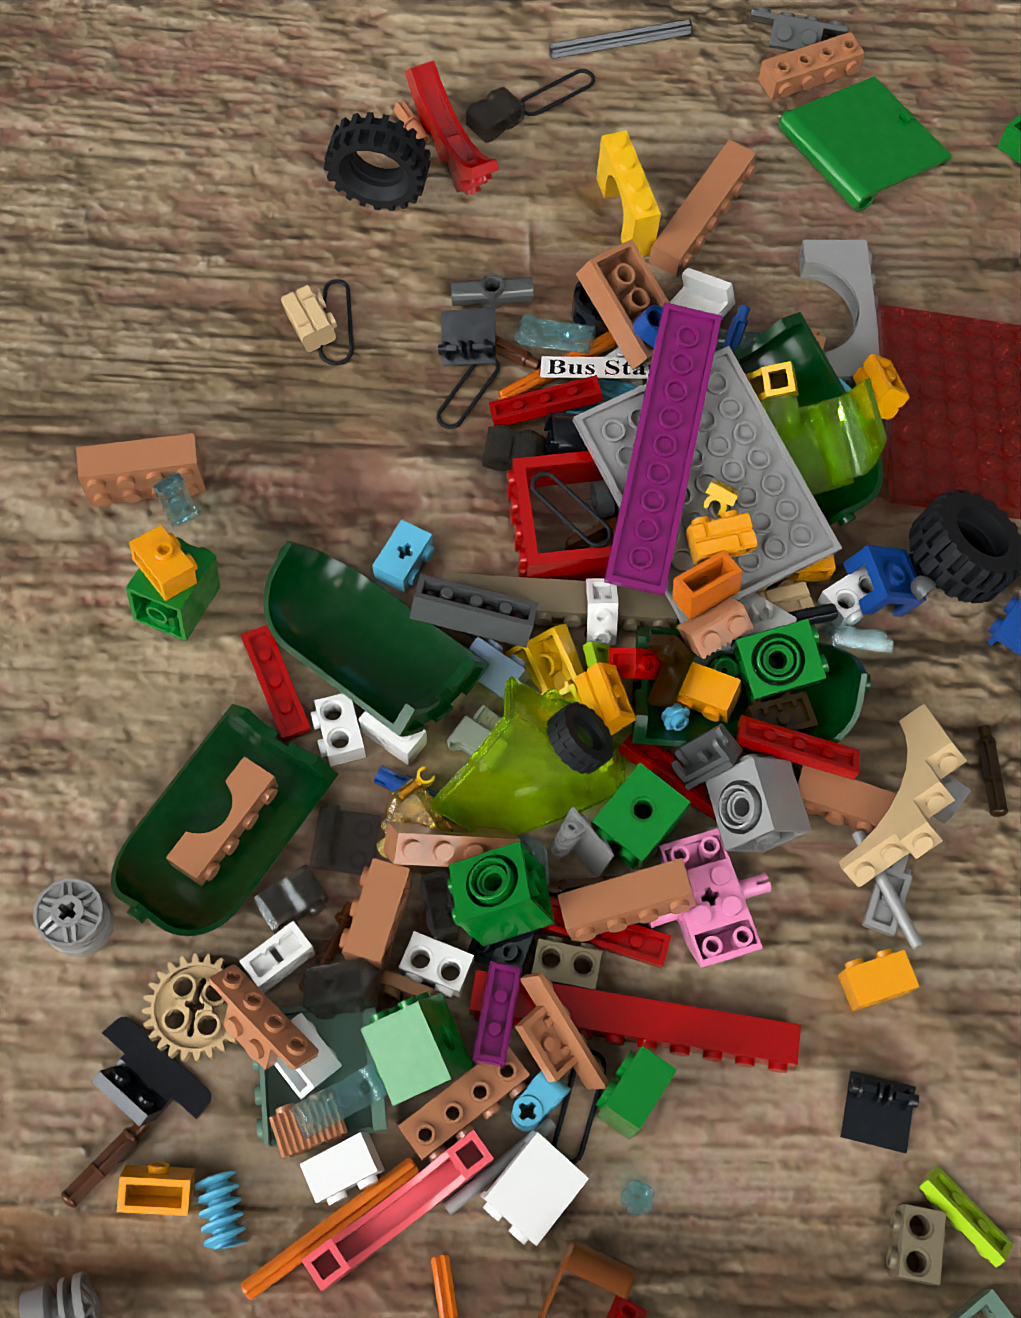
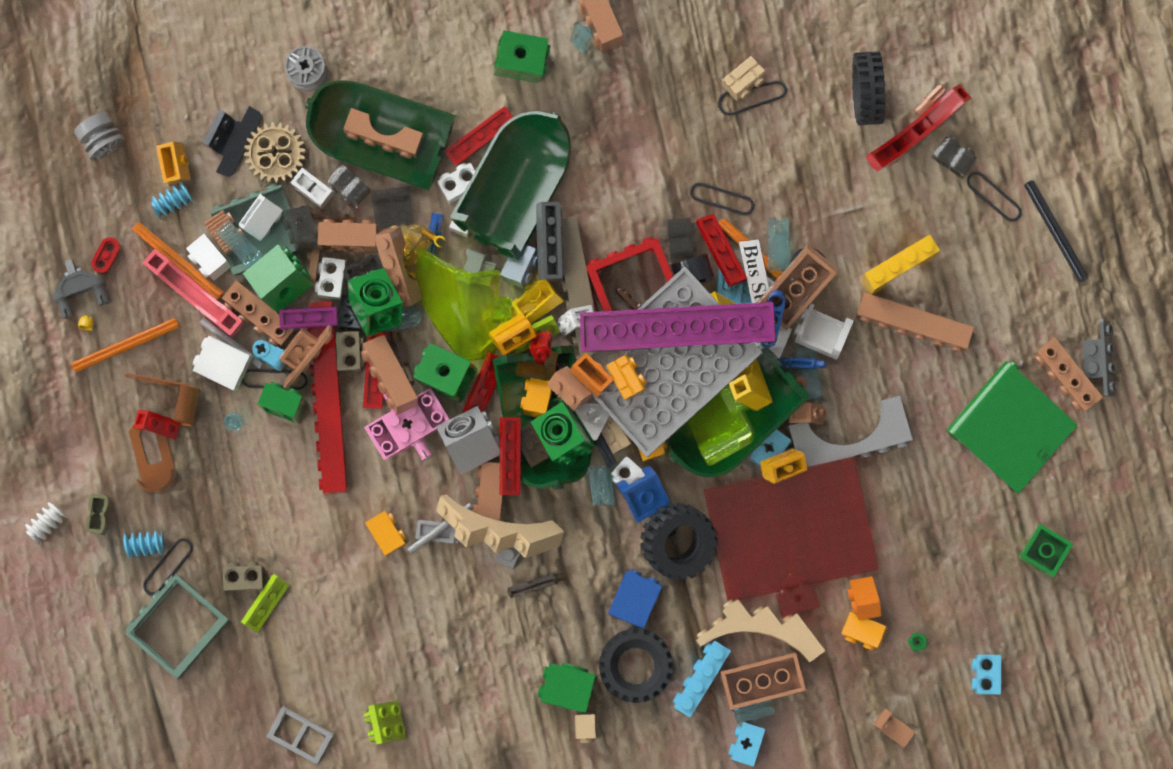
camera: 80 degrees right, 15 degrees up
reddish brown piece [61,1123,149,1208] -> none
light orange brick [129,525,198,601] -> none
nougat bracket [209,965,319,1070] -> none
medium azure brick [373,519,435,593] -> none
black hinge [438,308,496,366] -> none
dark grey piece [451,273,534,309] -> none
reddish brown piece [496,335,541,370] -> none
black piece [530,472,613,548] -> none
black tyre [547,702,615,774] -> none
light grey hinge [551,807,614,877] -> none
medium azure plate [661,703,690,731] -> none
dark grey hinge [671,723,743,790] -> none
yellow tile [704,478,739,515] -> none
black hinge [840,1071,919,1154] -> none
dark grey hinge [910,576,937,601] -> none

